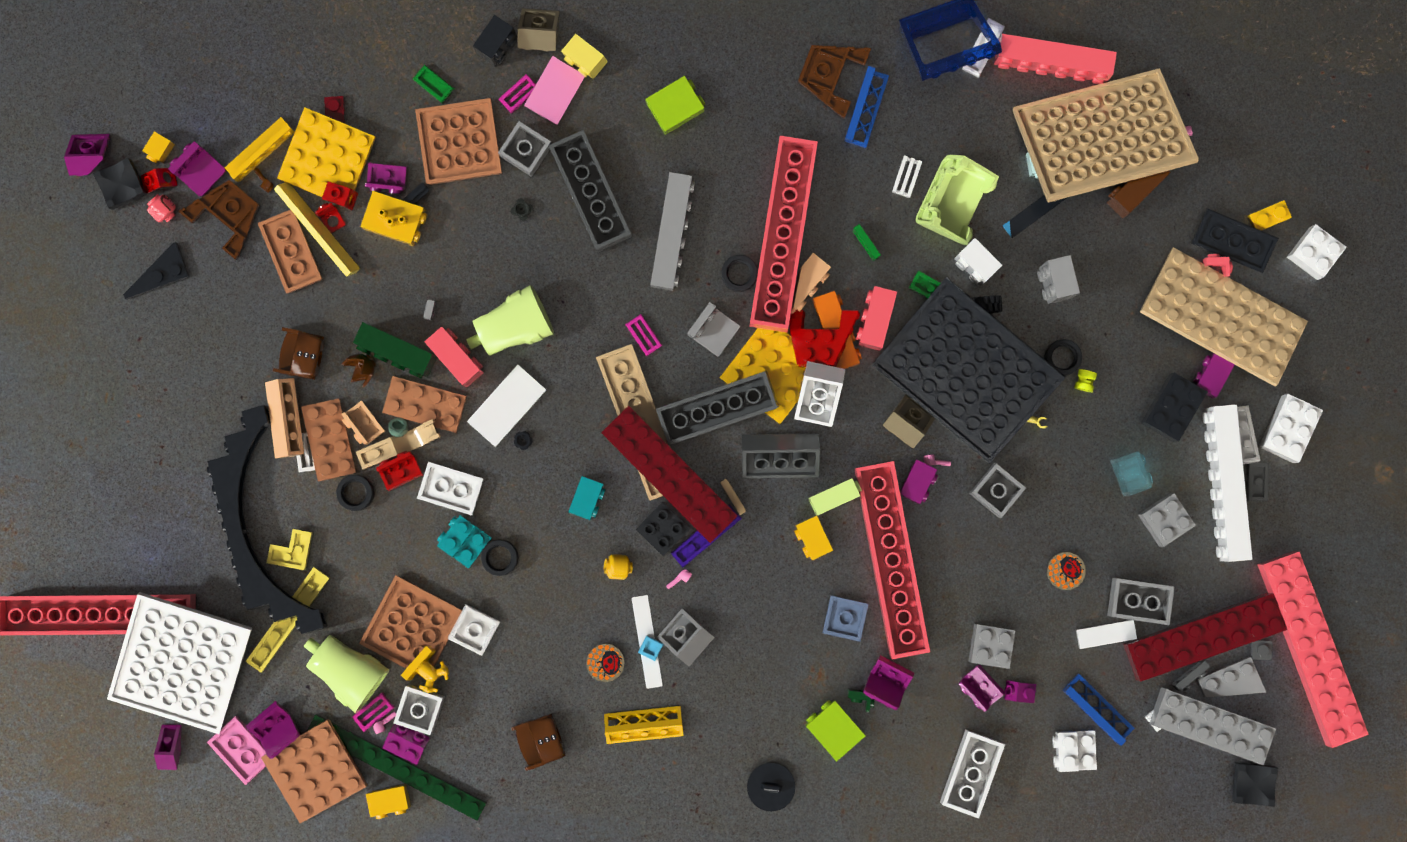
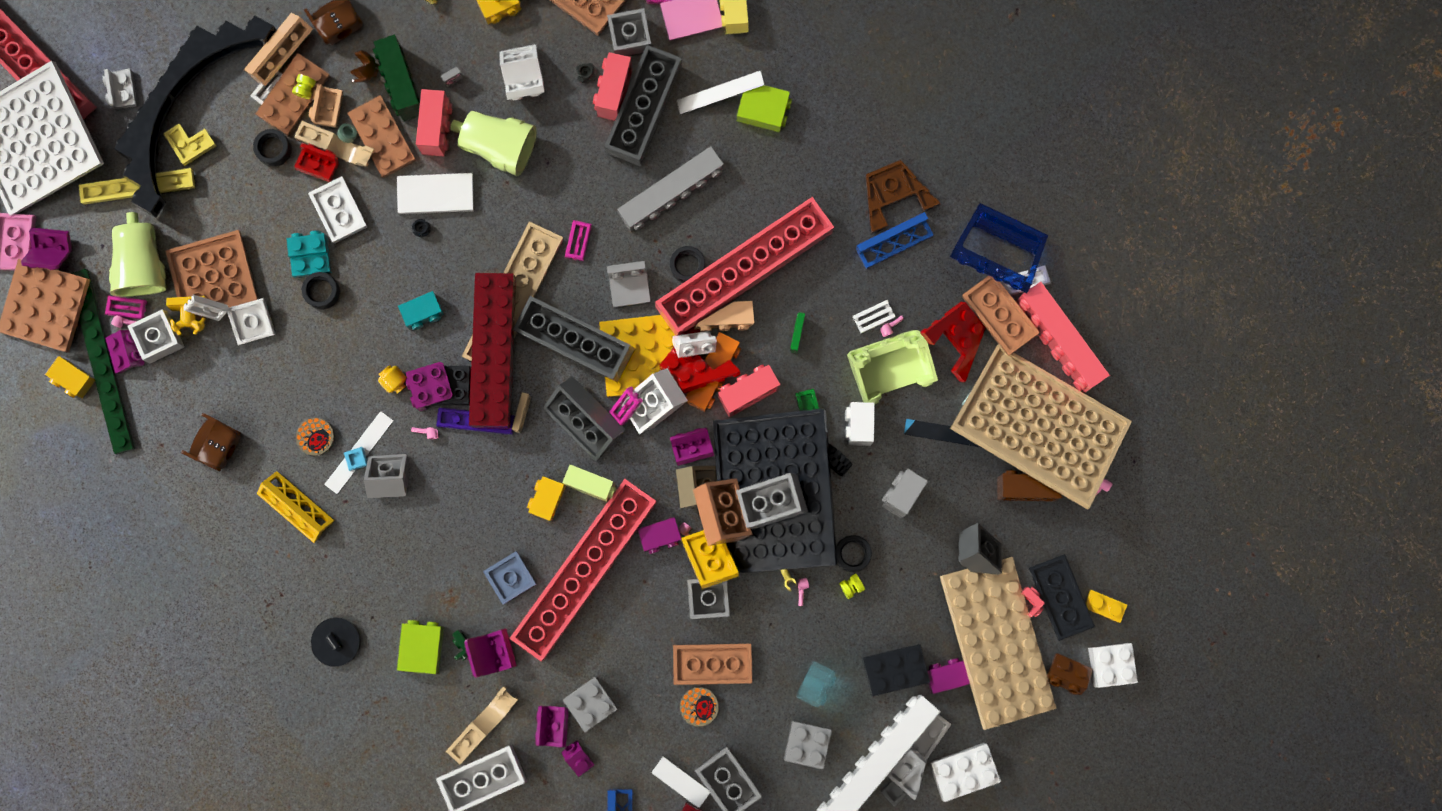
camera: 45 degrees right, 5 degrees down
none -> white bracket [103,69,138,110]
none -> white tile [184,294,229,321]
none -> neon yellow wheel [292,74,316,99]
none -> magenta bracket [405,362,453,412]
none -> tan piece [446,686,519,764]
none -> white bracket [499,44,544,100]
none -> coral brick [593,52,633,121]
none -> dark pink tile [609,386,643,426]
none -> magenta bracket [670,427,714,466]
none -> white bracket [672,331,717,358]
none -> nougat plate [673,644,752,685]
none -> white sticker [677,71,764,114]
none -> yellow plate [681,530,739,589]
none -> nougat brick [693,478,752,546]
none -> light grey brick [736,473,808,529]
none -> bright pink hand [797,578,809,606]
none -> bright pink hand [880,316,904,337]
none -> light grey wing [887,747,927,800]
none -> red wing [920,302,986,382]
none -> dark grey slope [958,523,1002,575]
none -> nougat plate [962,273,1040,356]
none -> reddish brown bracket [1046,653,1093,695]

